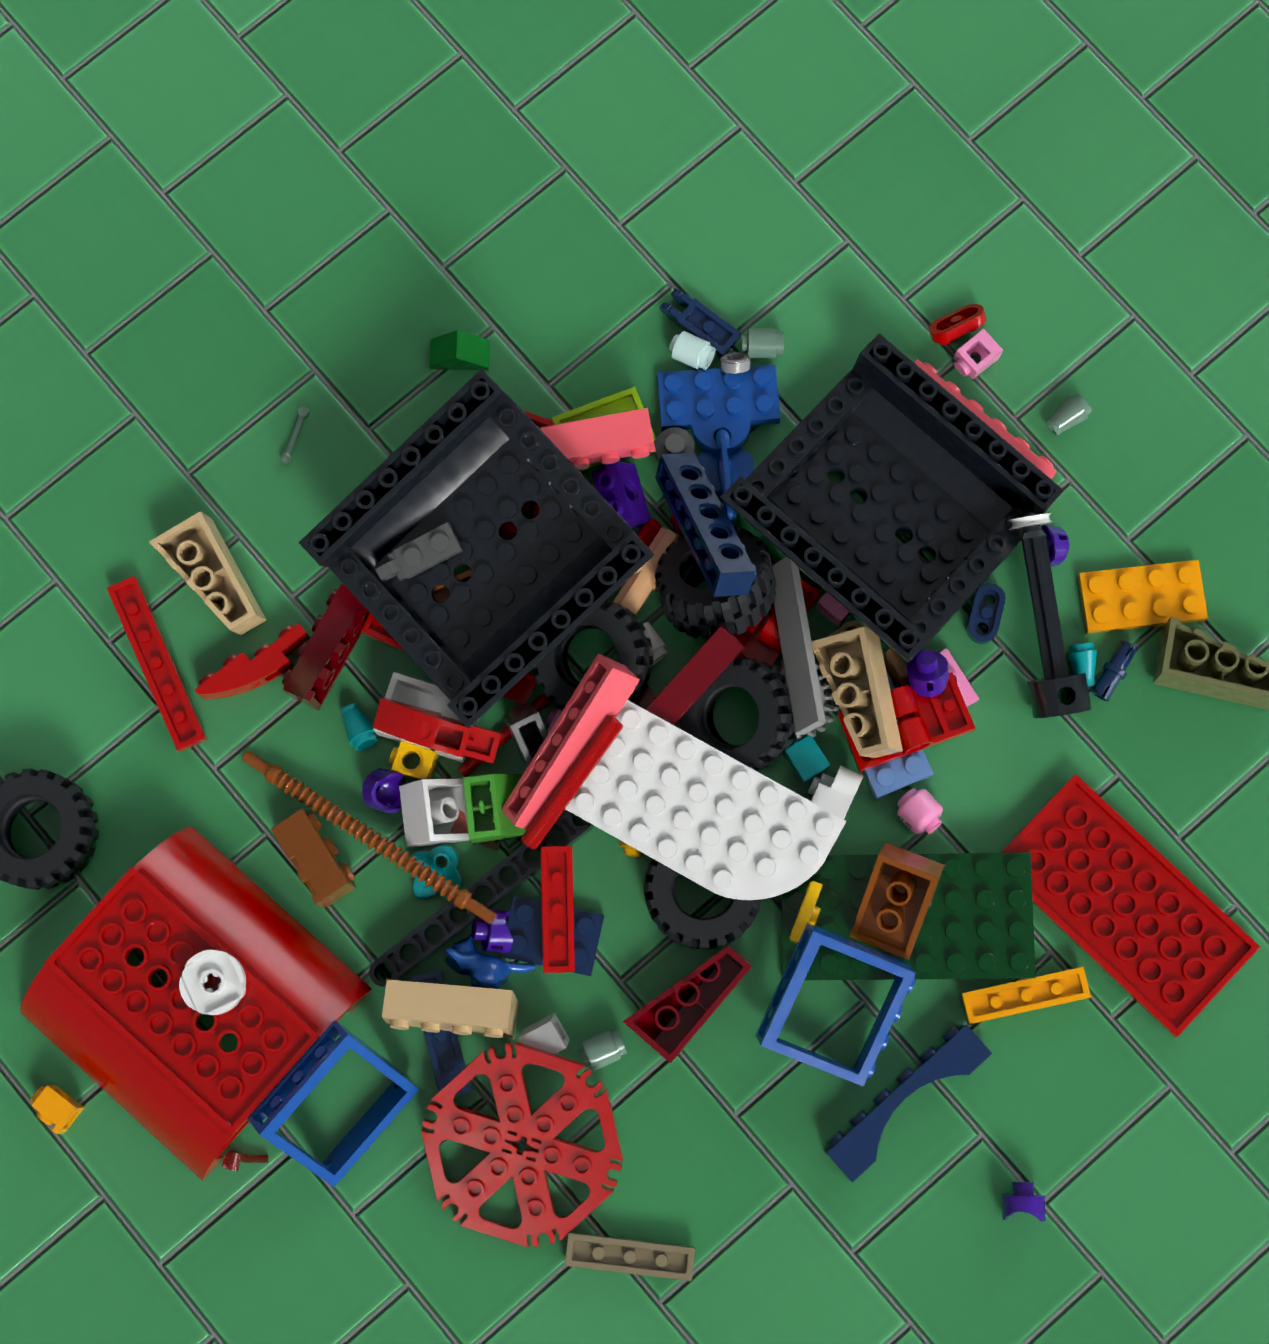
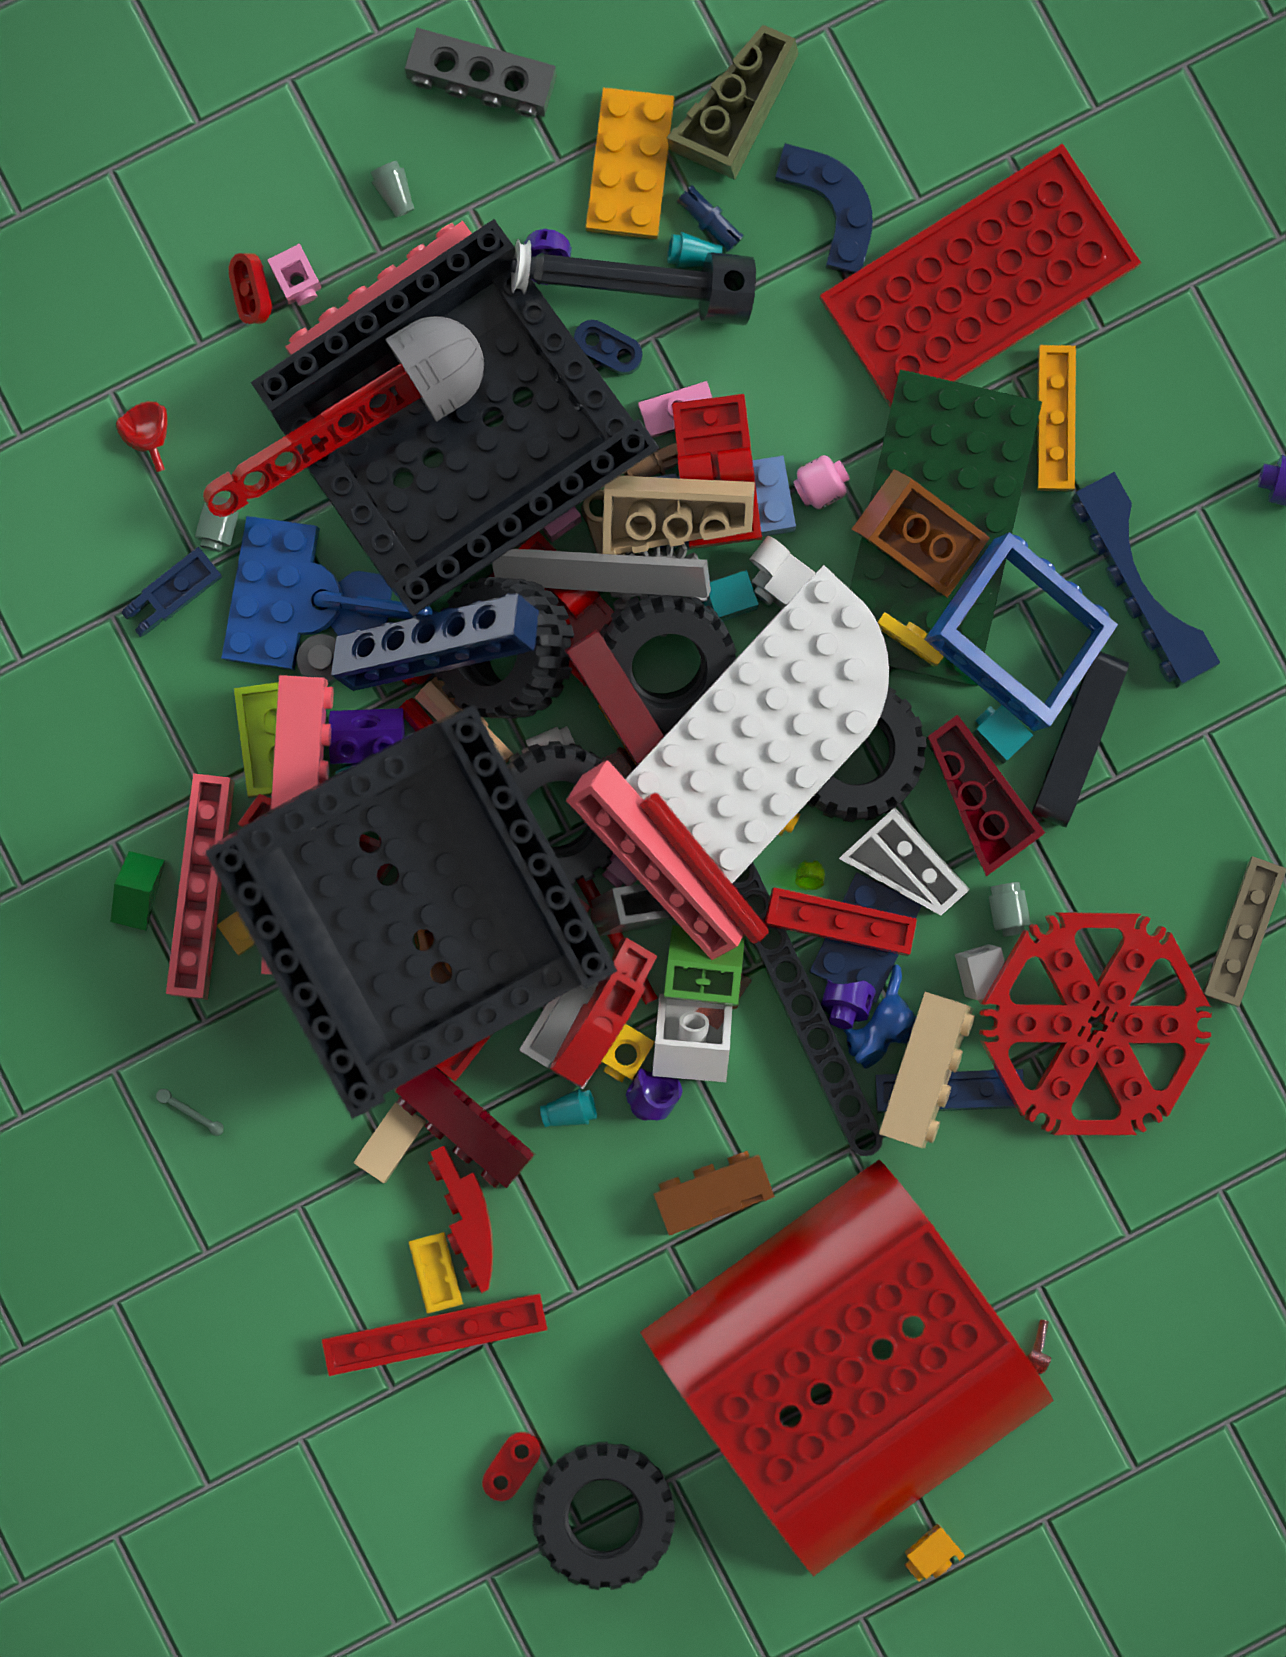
camera: 80 degrees left, 5 degrees up
tan wedge [149,511,266,635] -> none
white plate [179,950,246,1015] -> none
dark orange hose [242,751,497,924] -> none
blue window [247,1020,419,1187] -> none
dark grey hinge [376,522,463,581] -> none
teal plate [410,845,462,900] -> none
light aqua brick [669,331,716,370] -> none
light grey tile [720,352,751,374] -> none
dark purple piece [906,650,949,697] -> none
none -> red piece [116,401,168,472]
none -> coral brick [166,773,235,1000]
none -> piece [203,317,484,517]
none -> tan slope [353,1102,426,1183]
none -> dark grey brick [405,28,557,118]
none -> yellow plate [408,1232,463,1314]
none -> red plate [482,1431,541,1501]
none -> dark blue plate [775,143,873,275]
none -> clear neon green hinge [795,860,825,890]
none -> white wedge [839,808,969,915]
none -> teal brick [973,705,1033,764]
none -> black beam [1032,651,1130,828]

